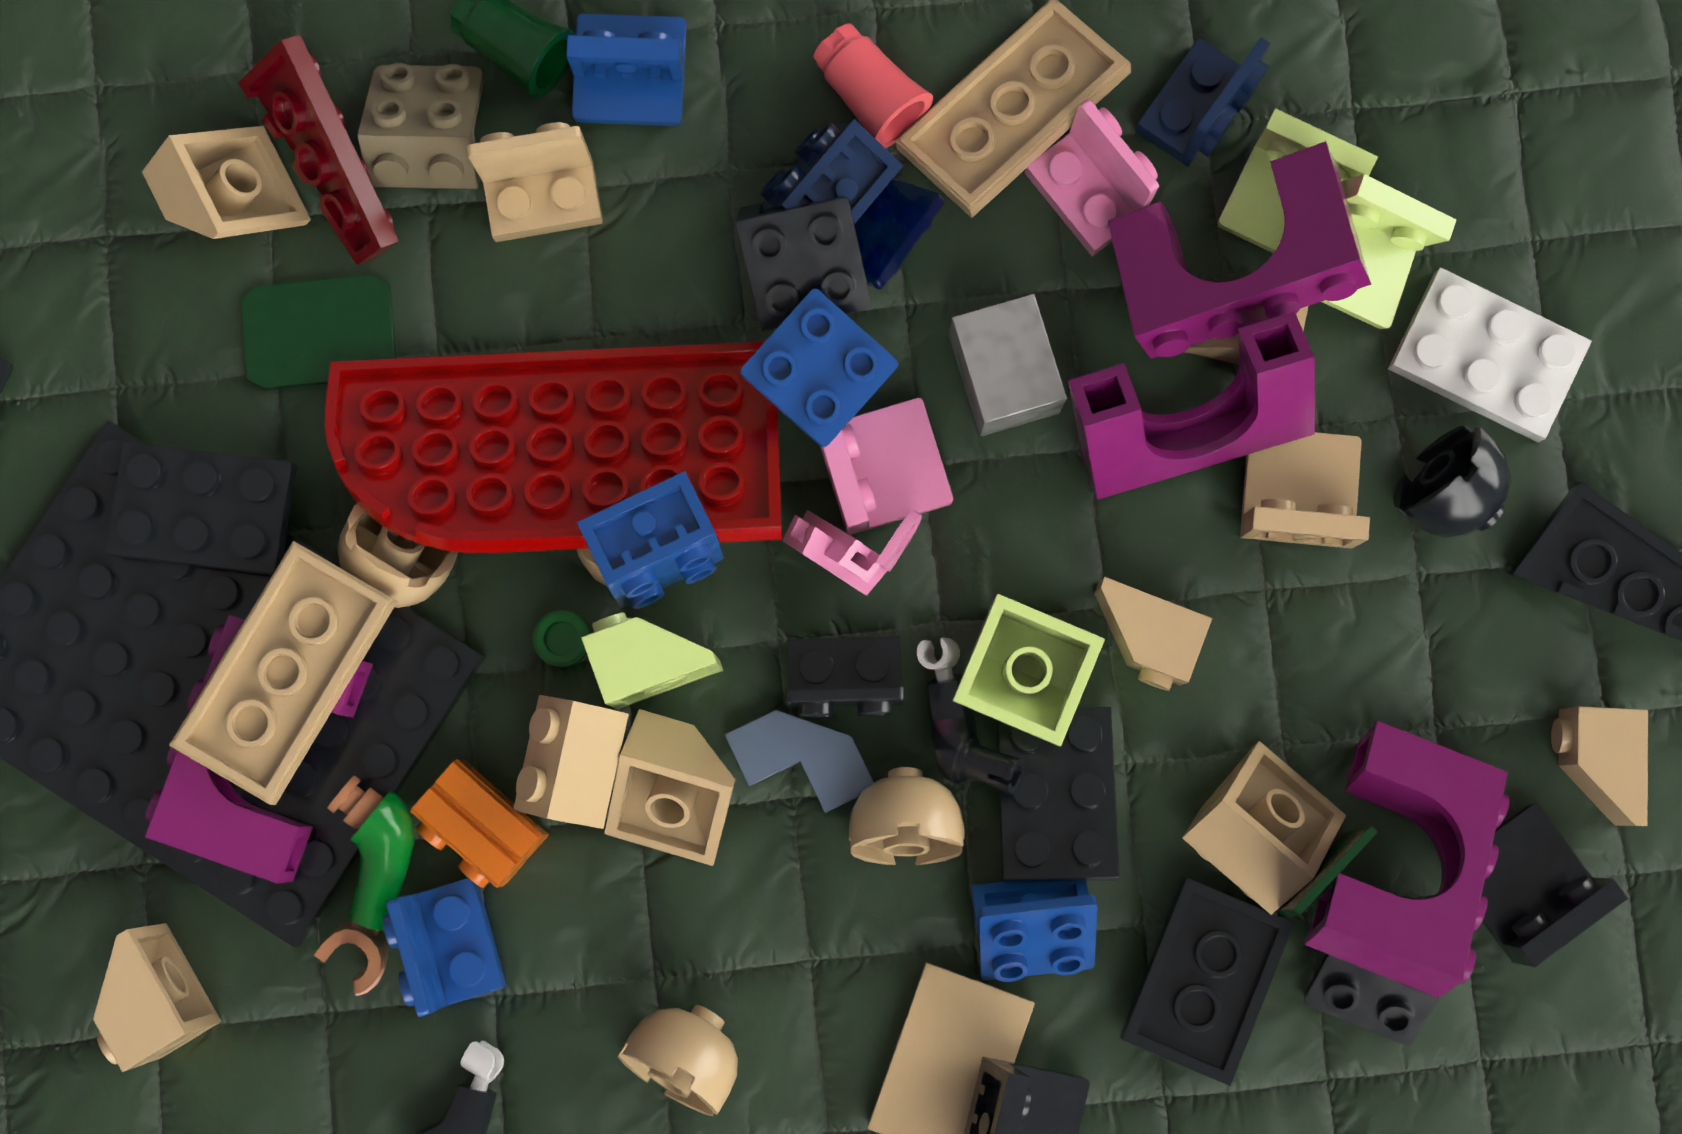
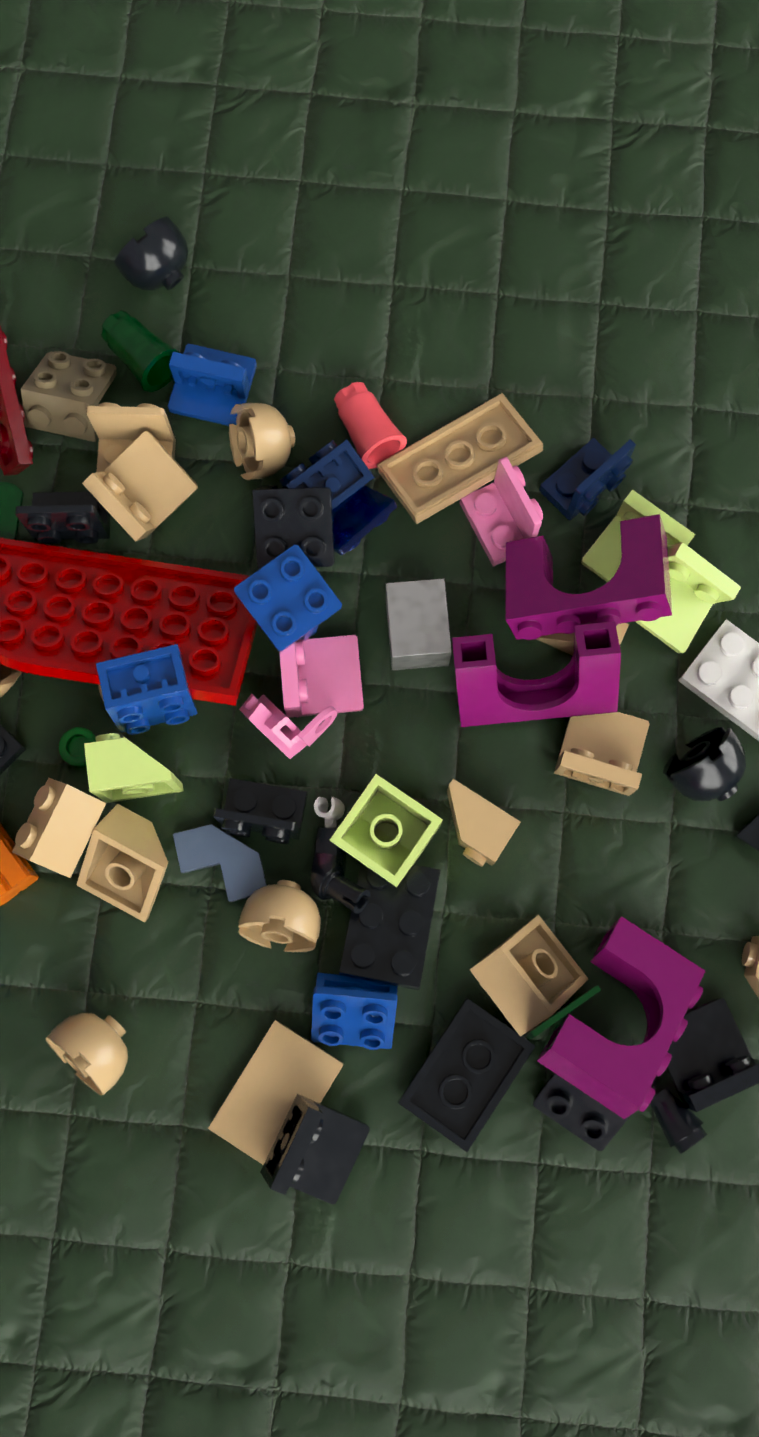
camera: 10 degrees right, 5 degrees down
none -> black bracket [15,491,110,545]
none -> tan bracket [82,431,198,542]
none -> tan cylinder [229,403,295,480]
none -> black cone [649,1087,707,1154]

